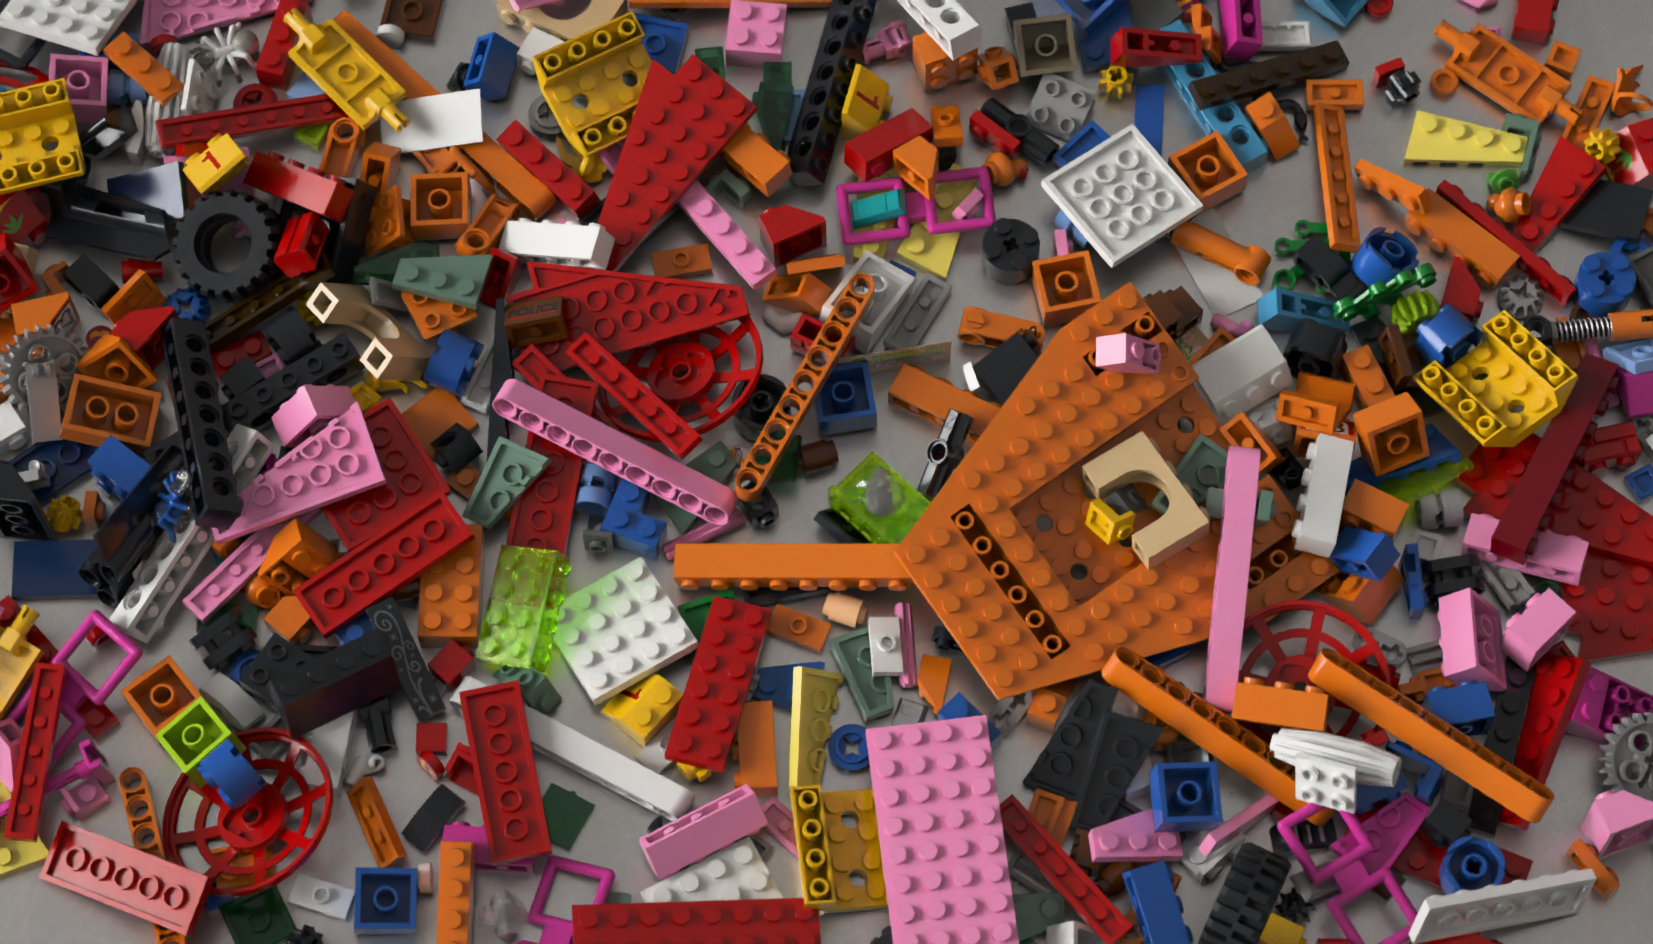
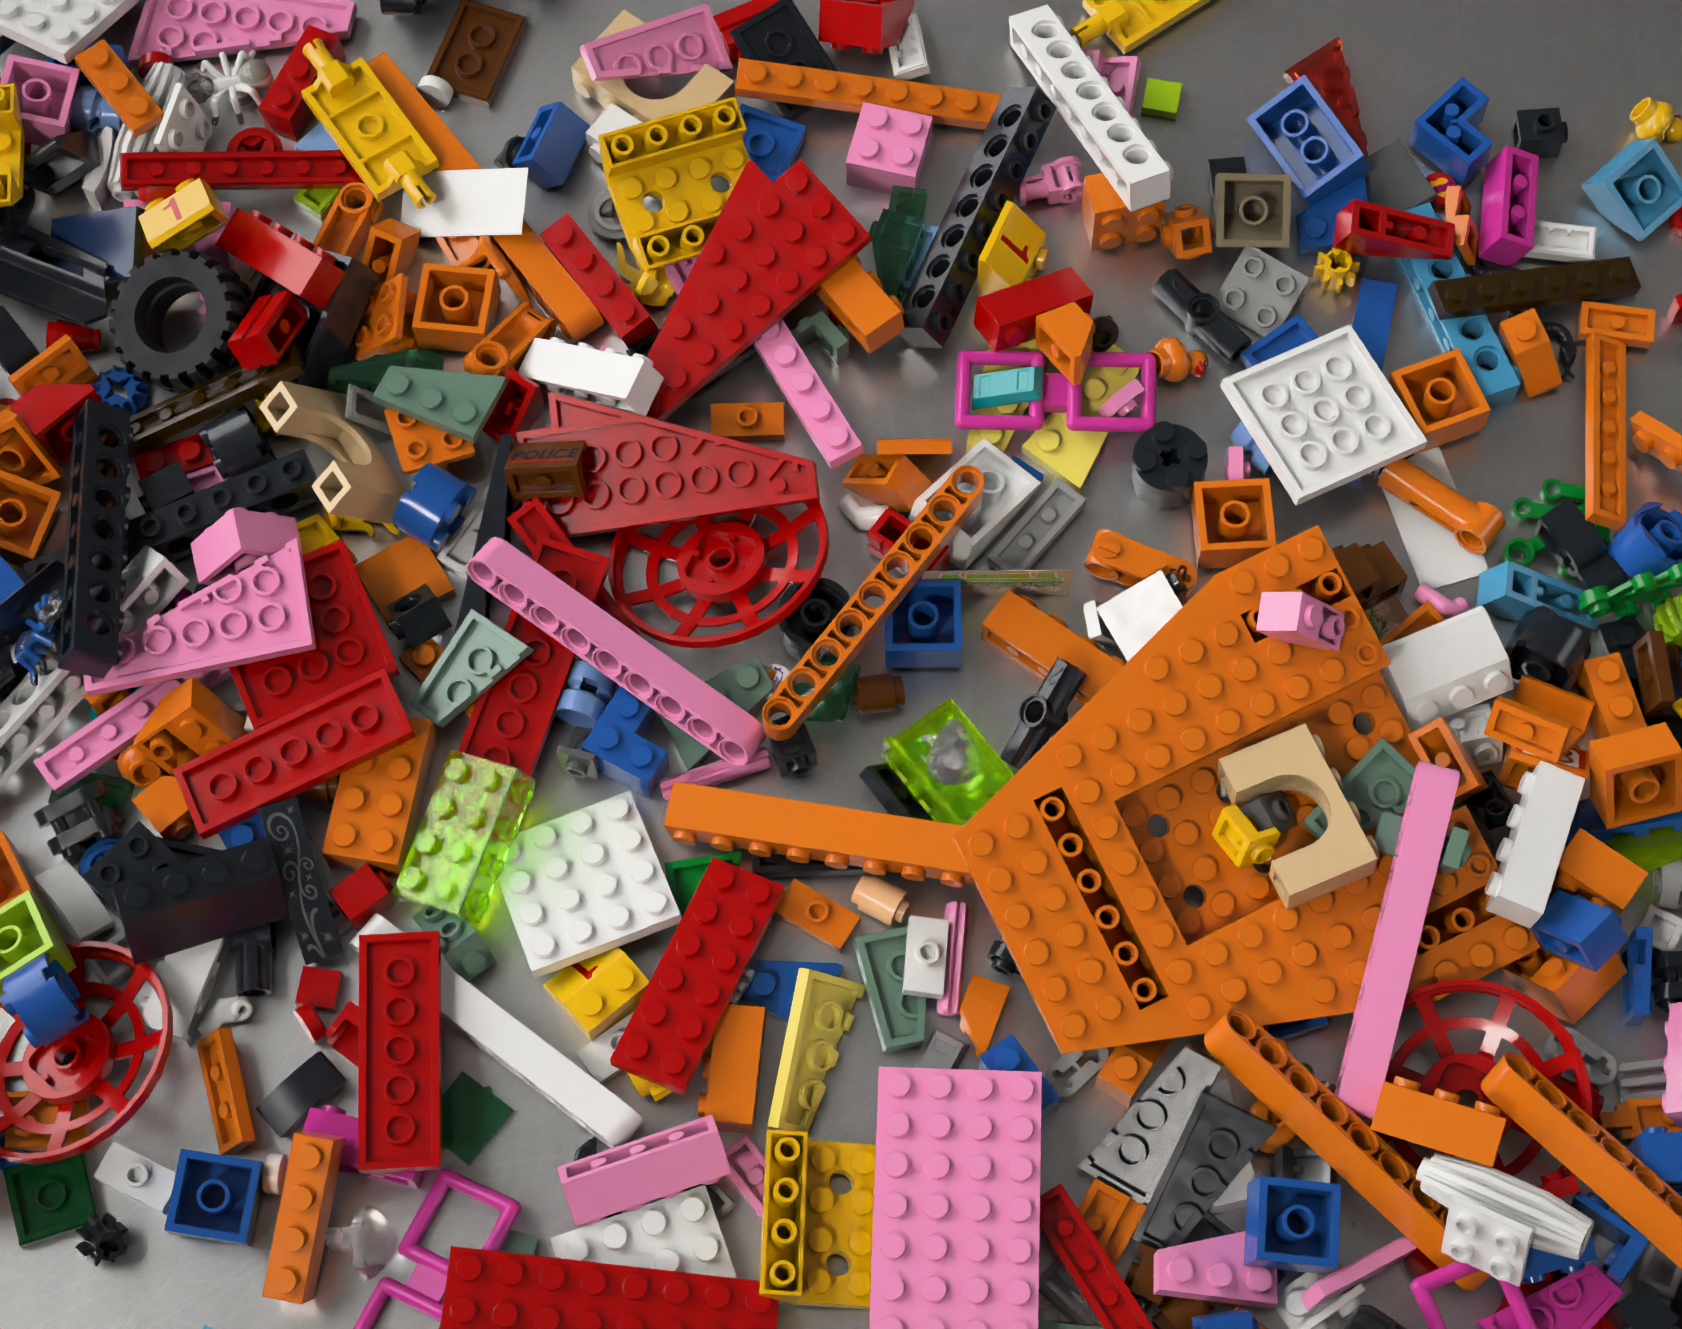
camera: 10 degrees right, 0 degrees up
red plate [565,332,703,460] -> none
clear green plate [695,46,726,80] -> none
red slope [759,205,827,268] -> none
blue gear [828,724,870,771] -> none
orange plate [930,105,963,148] -> none
red plate [969,109,1021,161] -> none
black slope [1269,818,1337,857] -> none

